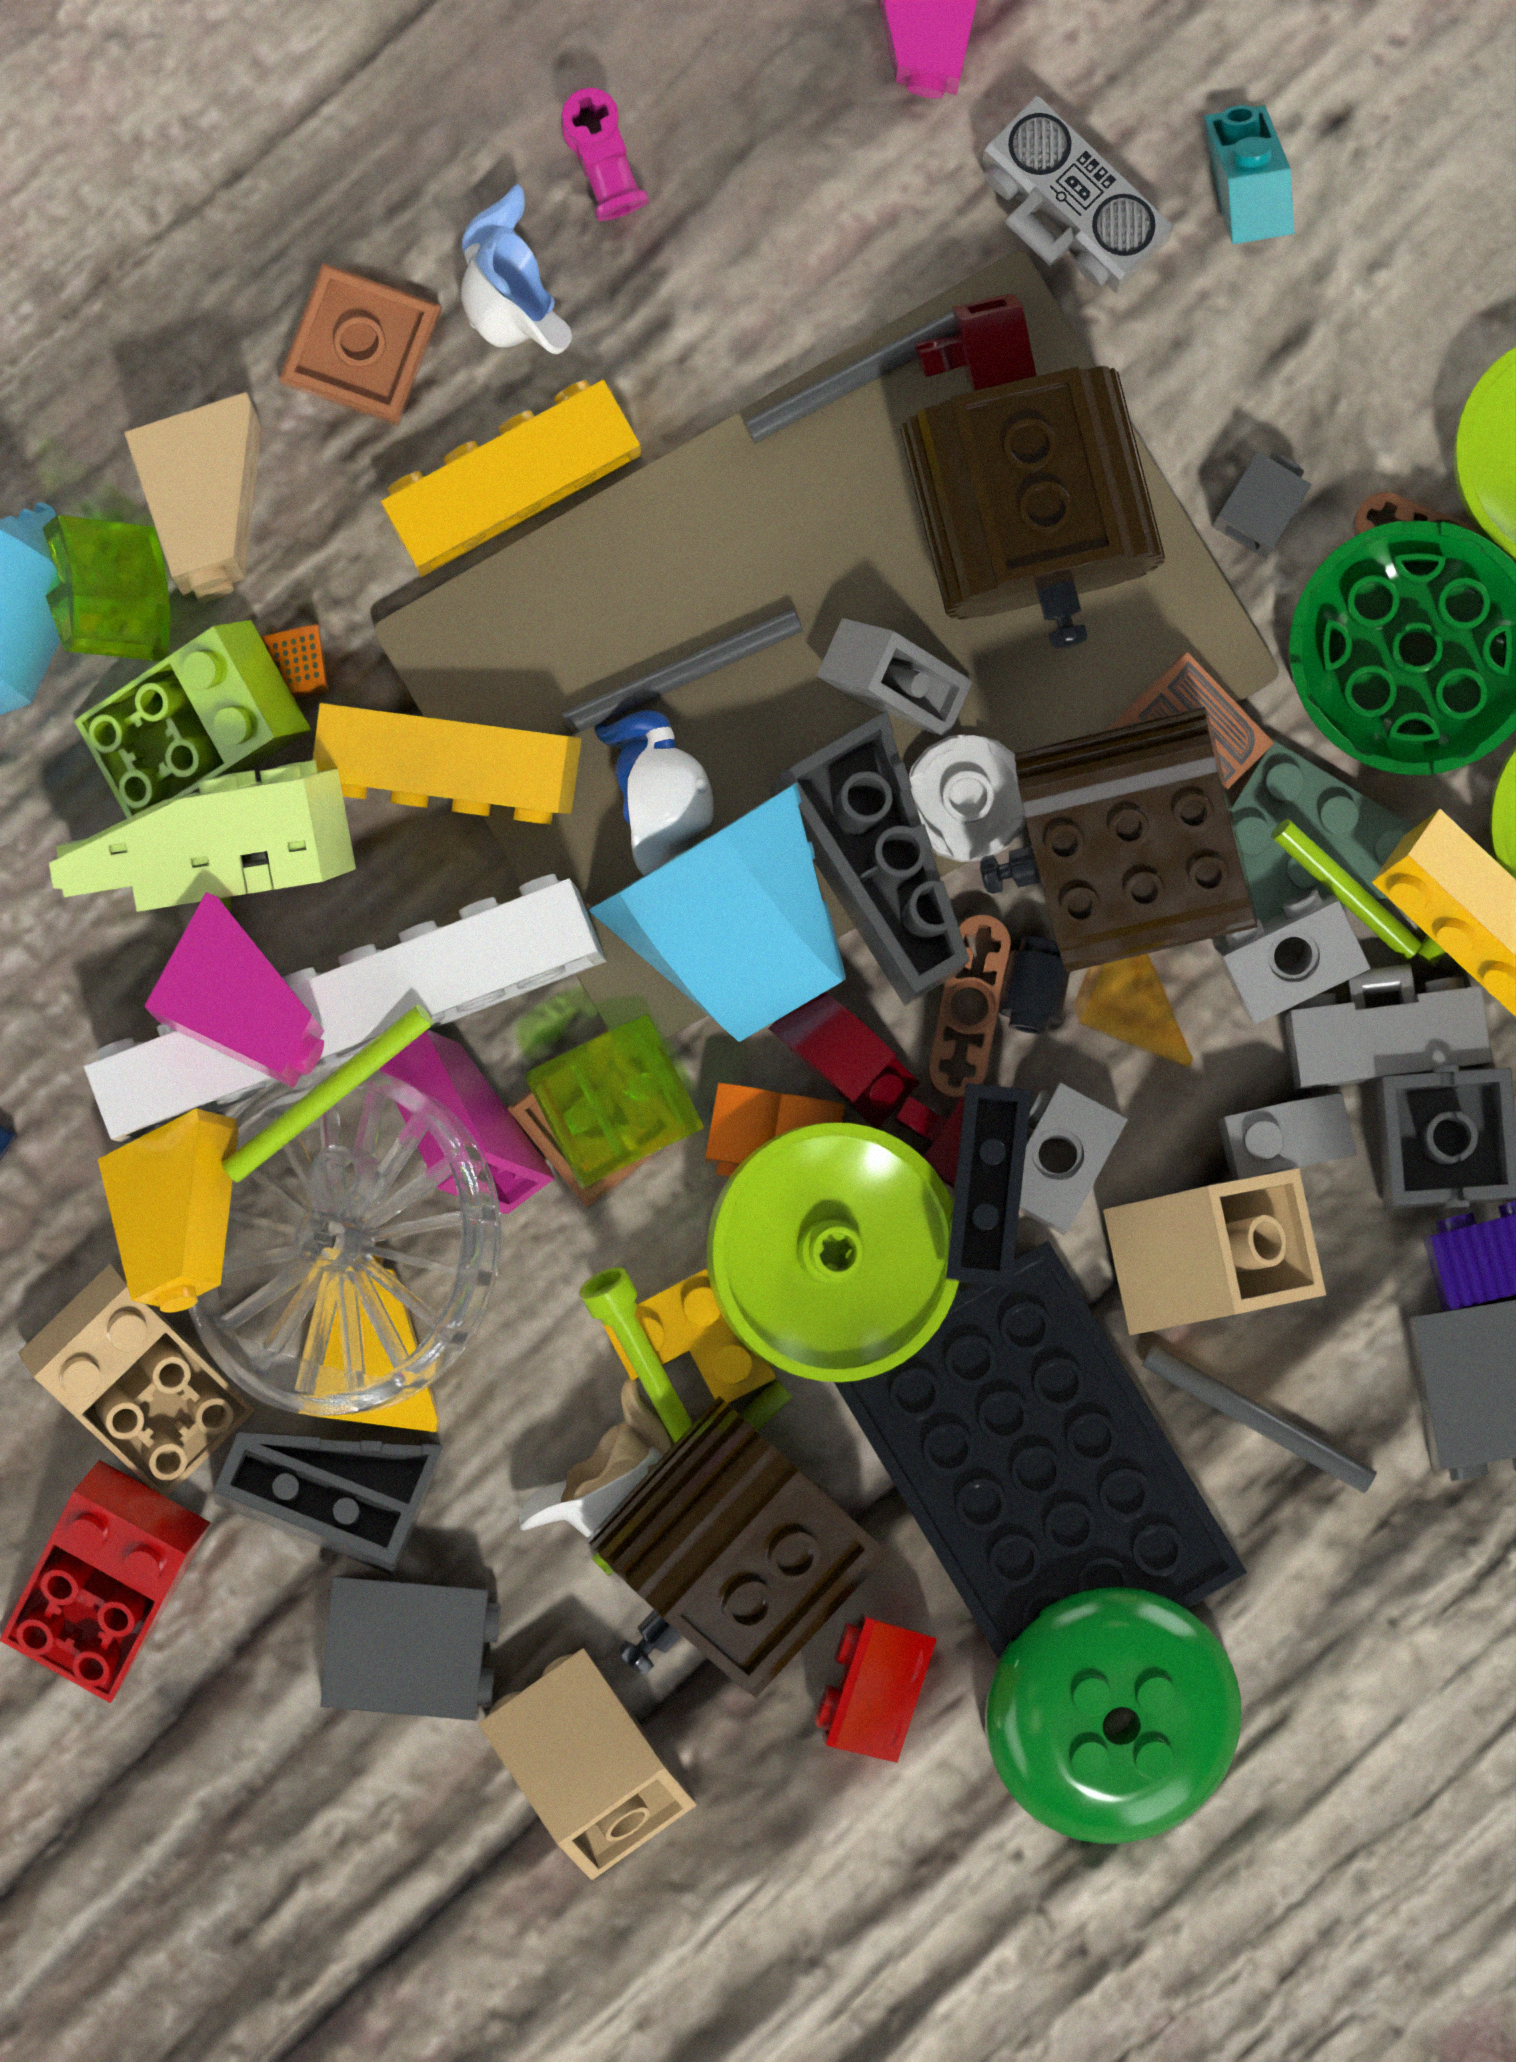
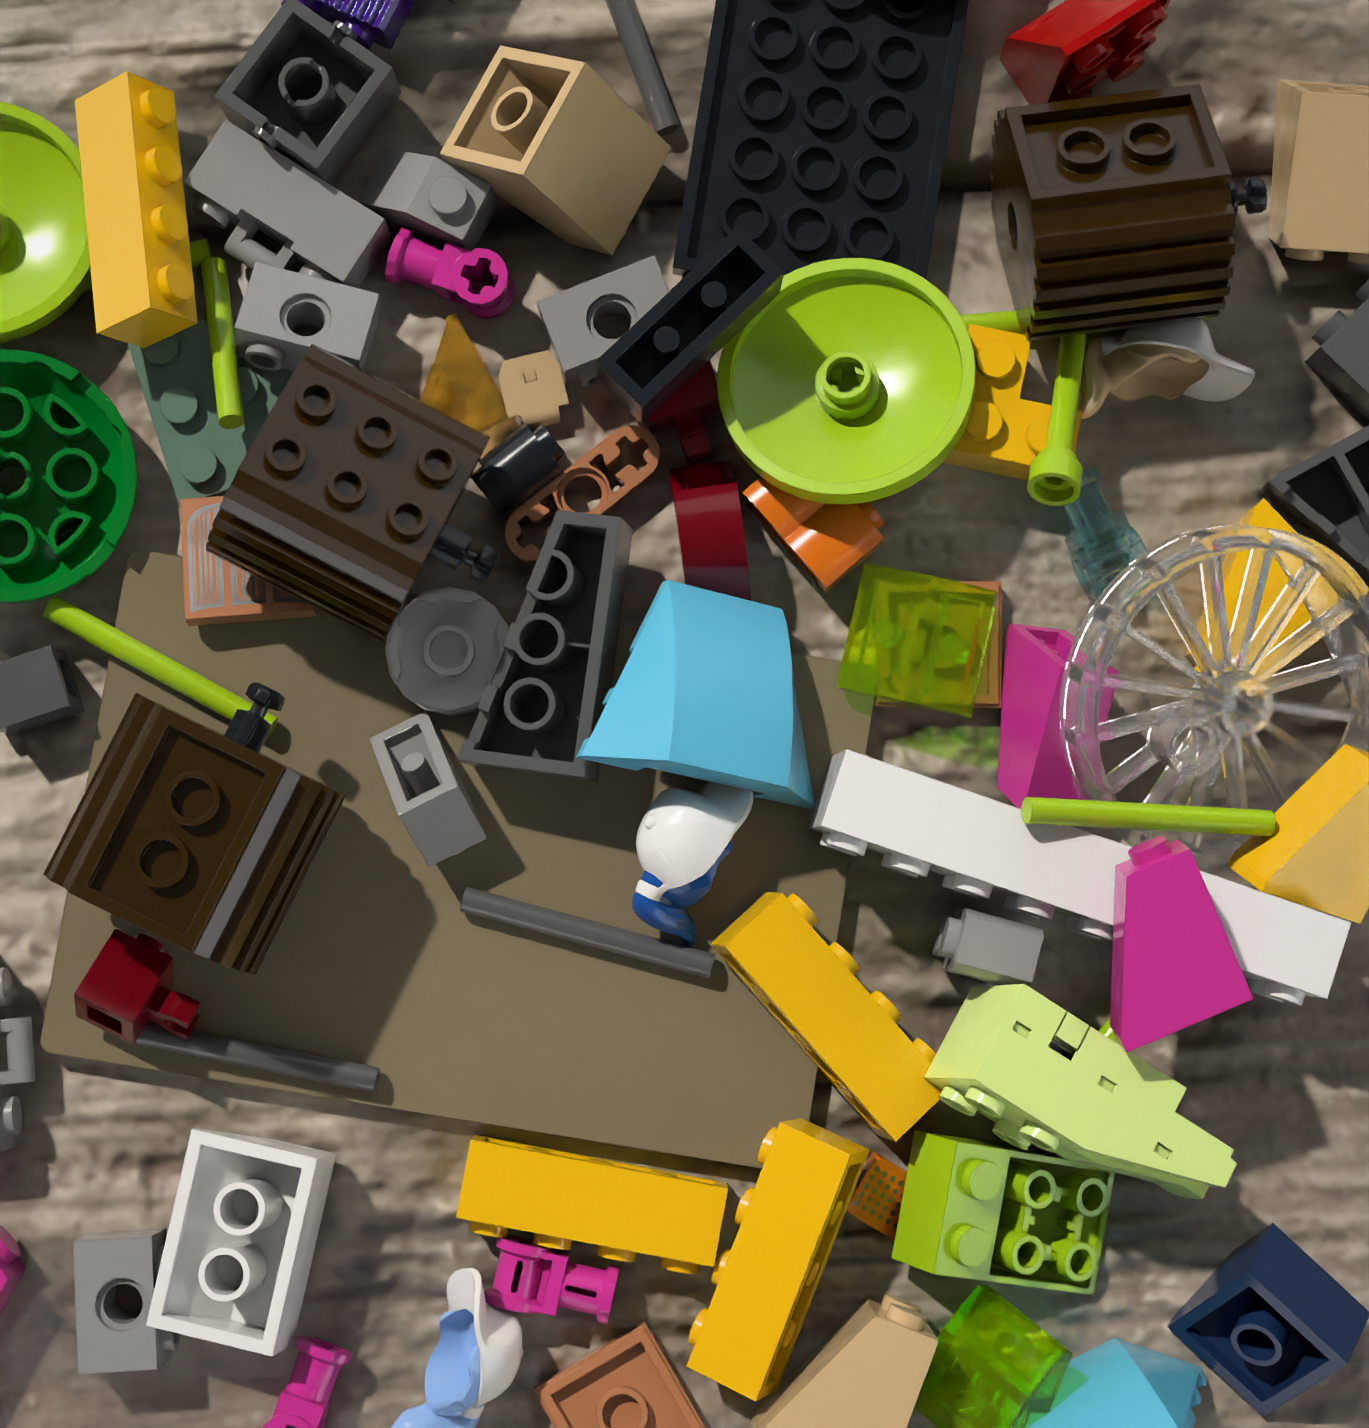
camera: 135 degrees left, 0 degrees up
none -> lime bar [43,596,278,740]
none -> light grey brick [73,1228,180,1375]
none -> white slope [146,1128,336,1356]
none -> dark pink connector [385,228,515,319]
none -> dark pink connector [484,1235,620,1324]
none -> tan piece [498,350,569,430]
none -> yellow brick [686,1118,870,1402]
none -> light grey brick [932,908,1044,987]
none -> clear light blue connector [1060,466,1154,603]

